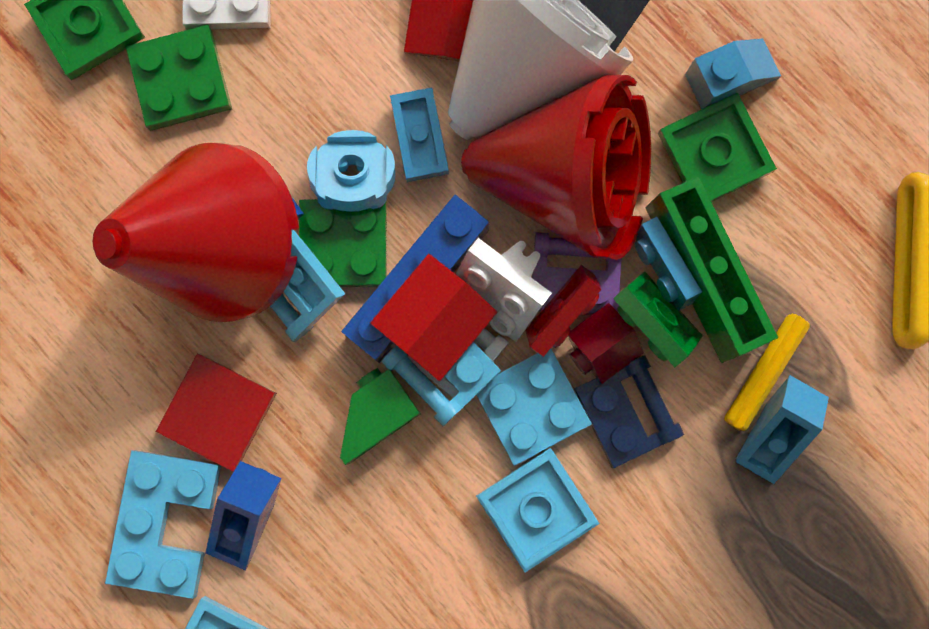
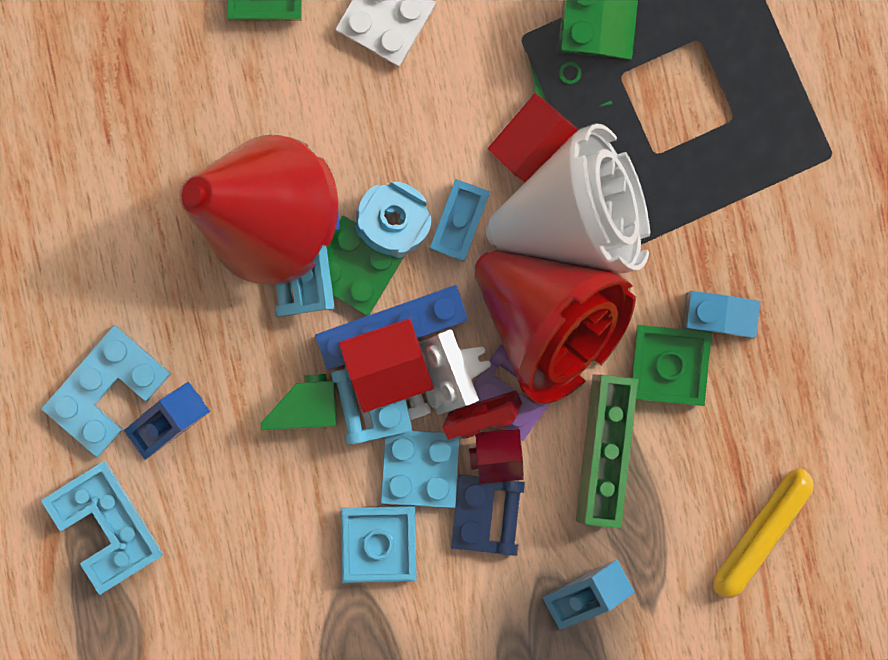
camera: 30 degrees right, 5 degrees up
green plate [126,25,232,131] -> none
red tile [155,353,277,472] -> none
green plate [613,271,703,368] -> none
dark azure plate [635,217,702,311] -> none
yellow axle [724,313,810,431] -> none

